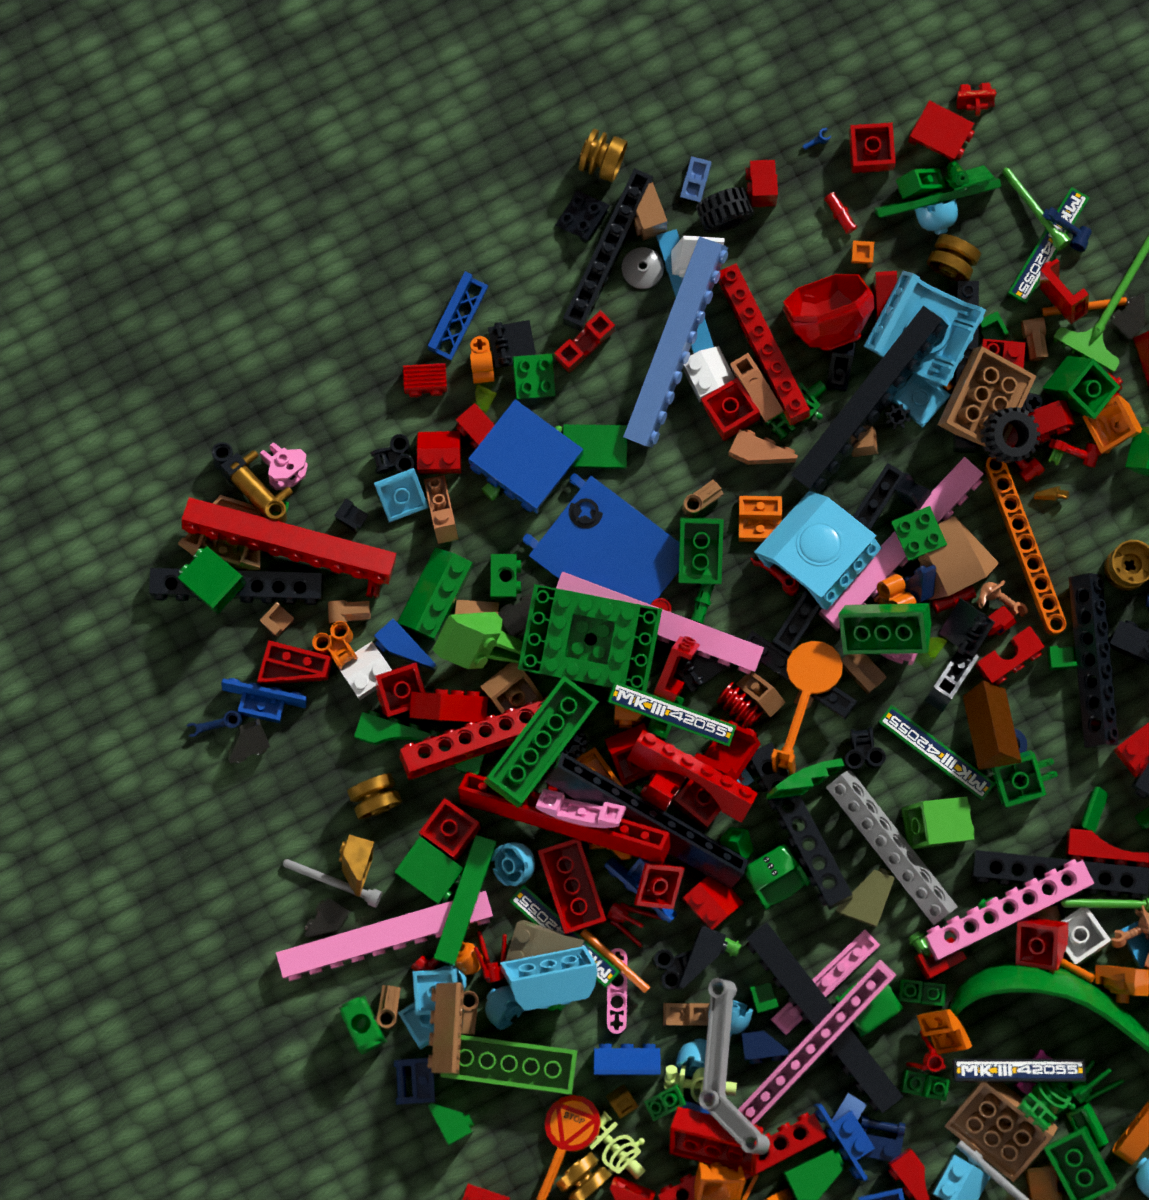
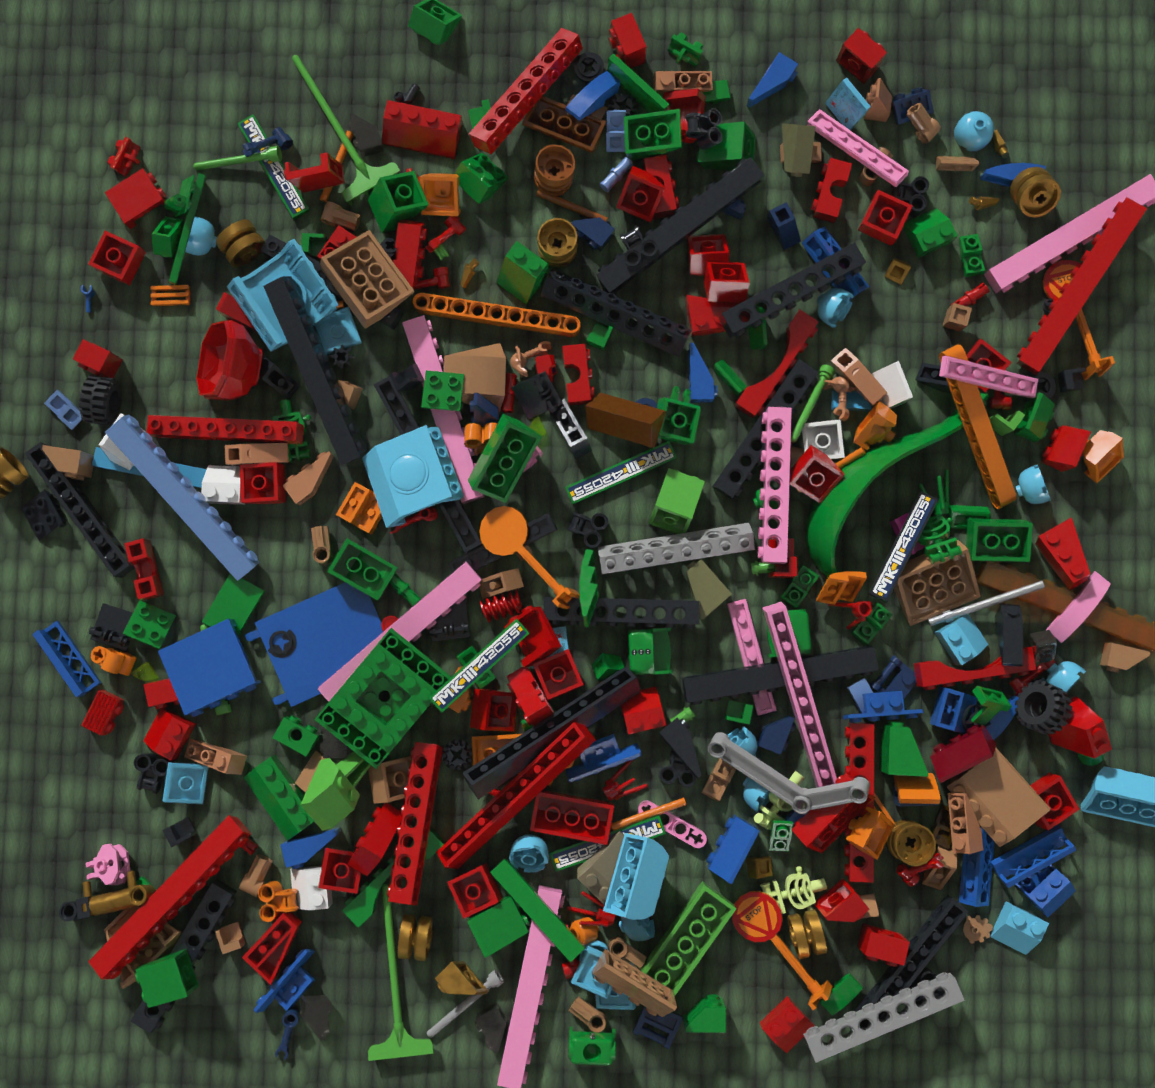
camera: 60 degrees left, 5 degrees up
green brick [484,676,599,808] -> none
bright pink slope [536,789,626,828] -> none
light grey dish [622,247,664,289] -> none
red arch [626,730,758,823] -> none
red slope [634,863,684,909] -> none
red panel [654,636,700,702] -> none
red pin [824,192,858,234] -> none
medium nougat panel [841,654,886,695] -> none
orange panel [851,241,874,268] -> none
black tyre [980,407,1040,463] -> none
none -> orange tile [150,285,190,306]
none -> bright green piece [368,883,434,1061]
none -> green slope [496,241,549,305]
none -> blue slope [688,343,717,403]

